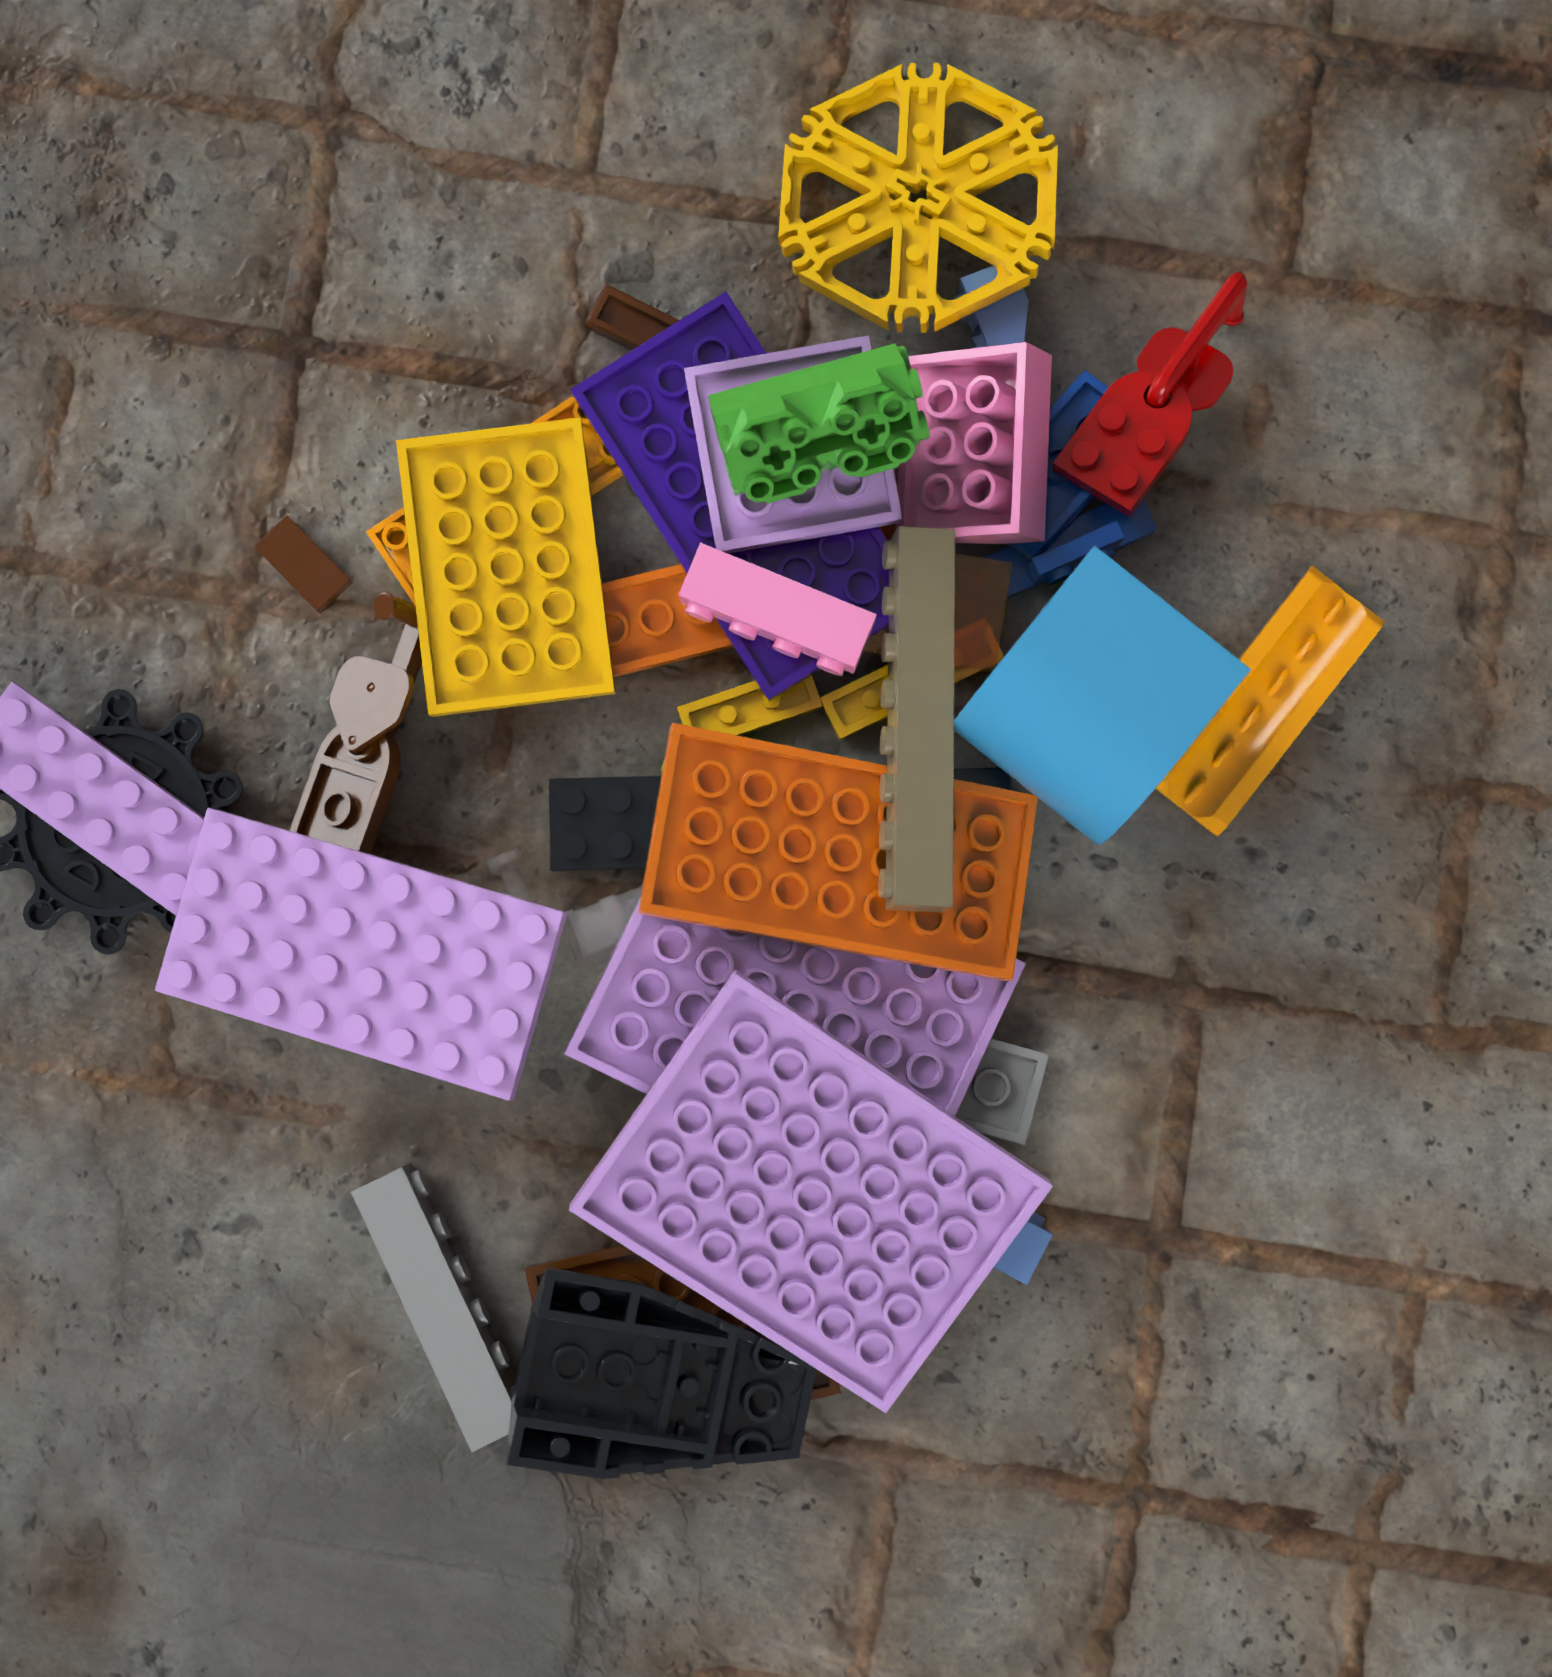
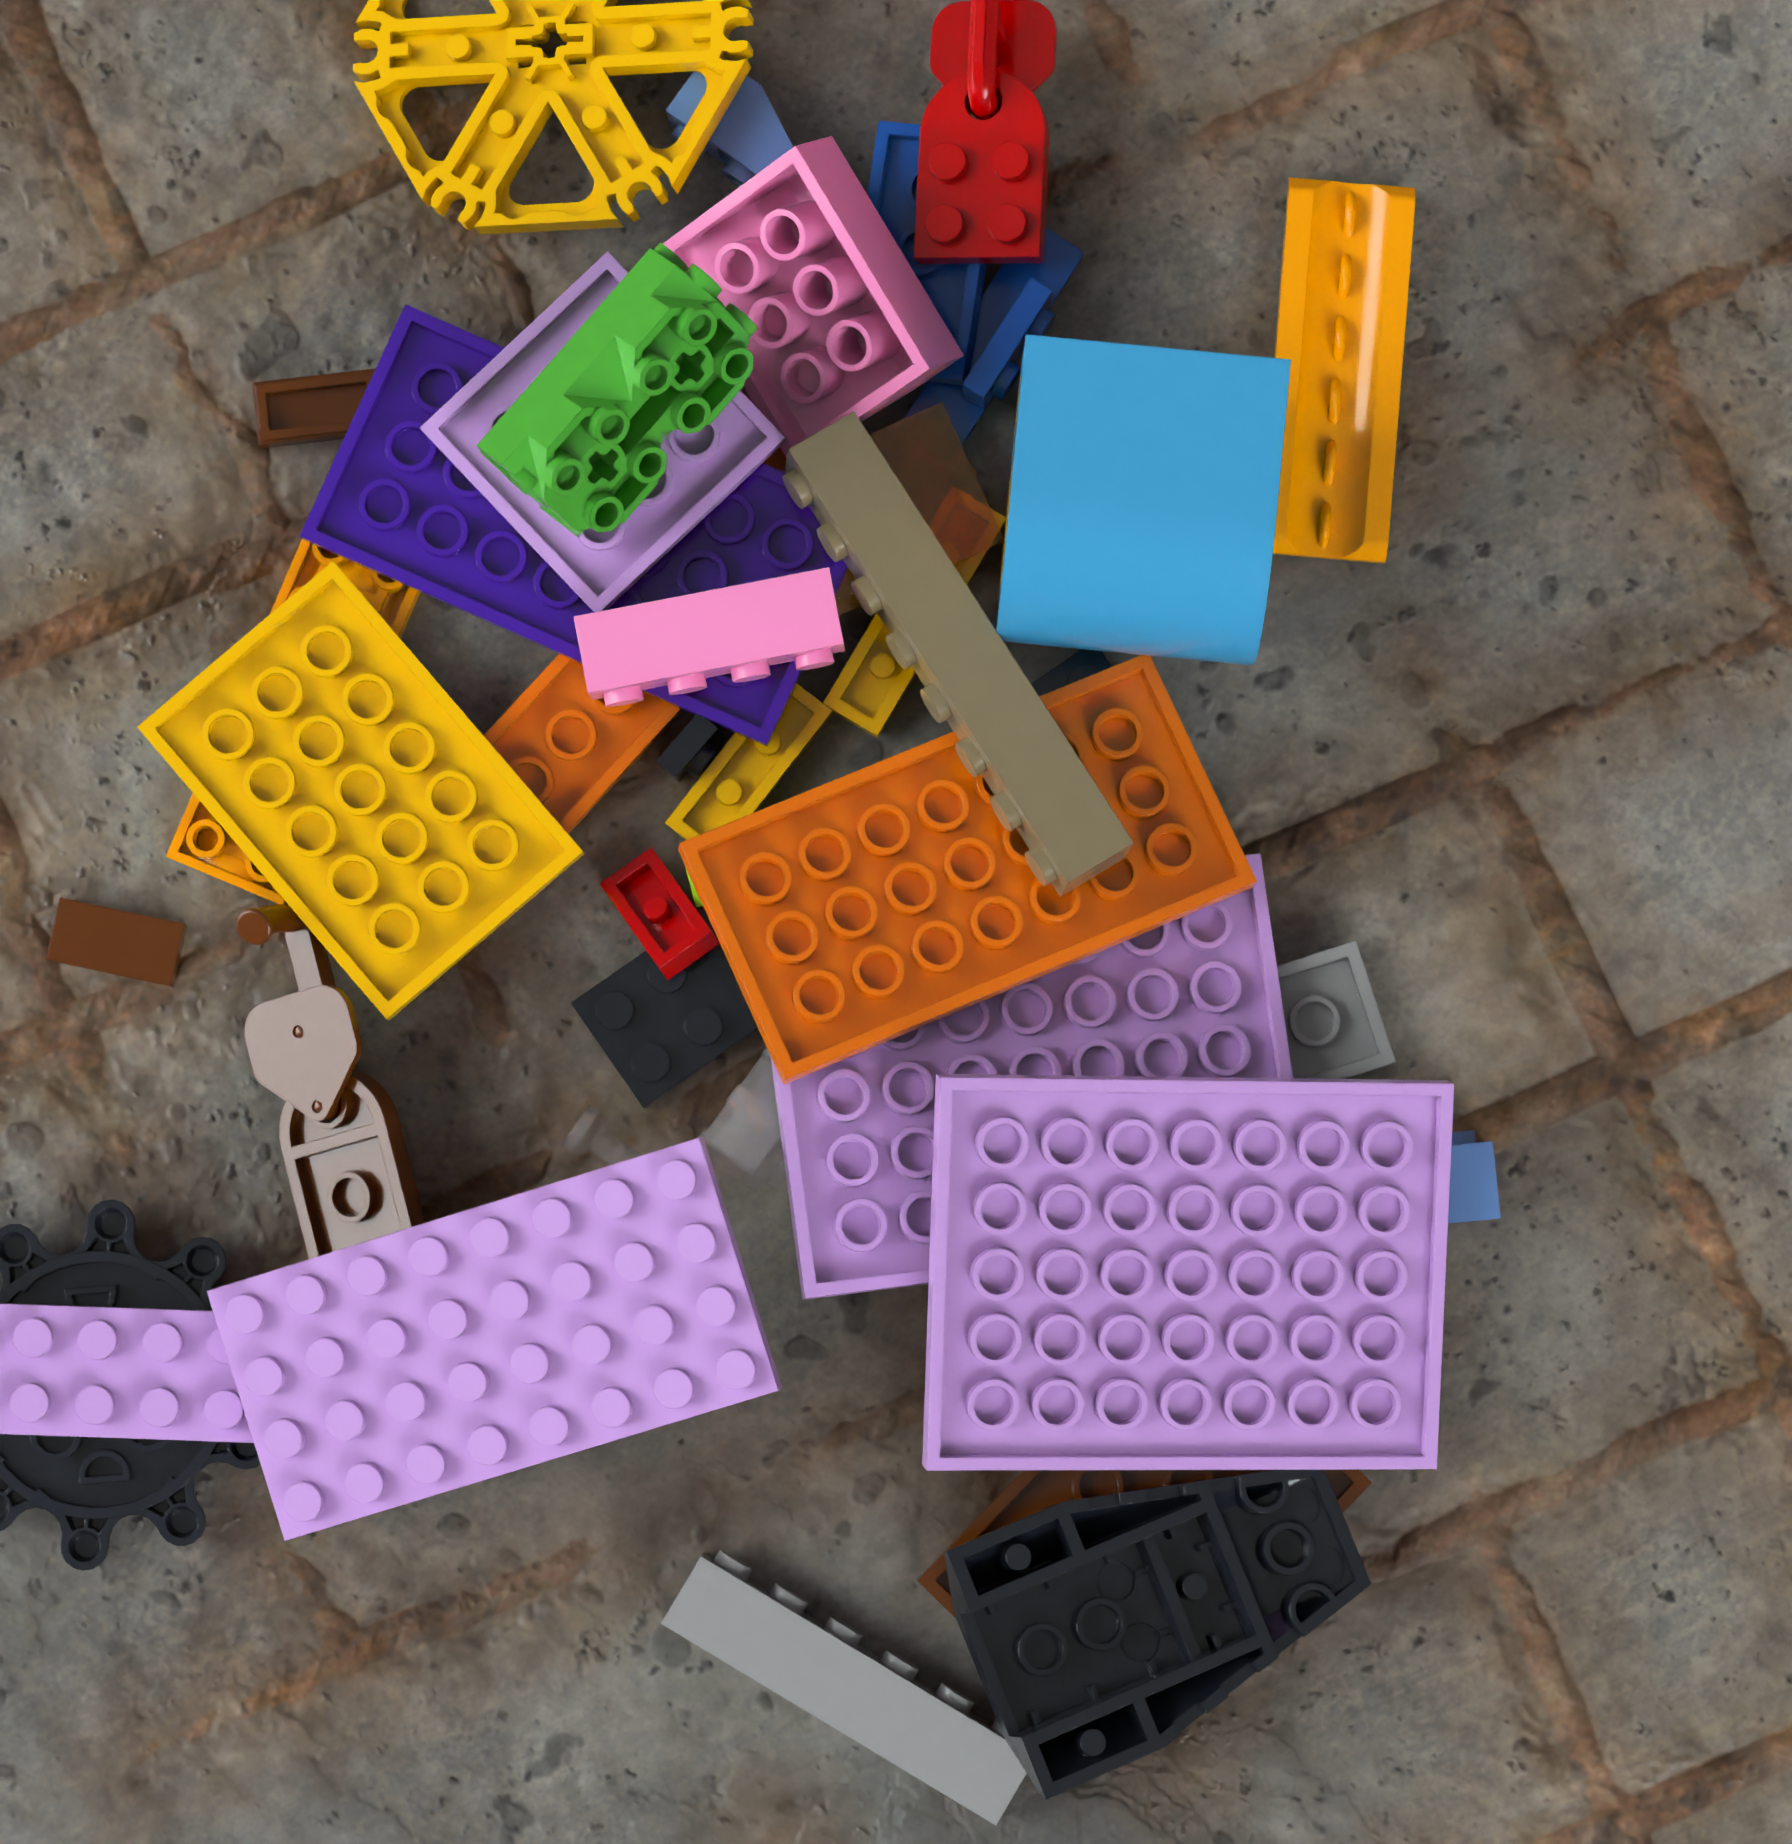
camera: 30 degrees left, 0 degrees up
none -> red plate [599,847,720,981]
none -> black plate [657,714,721,783]

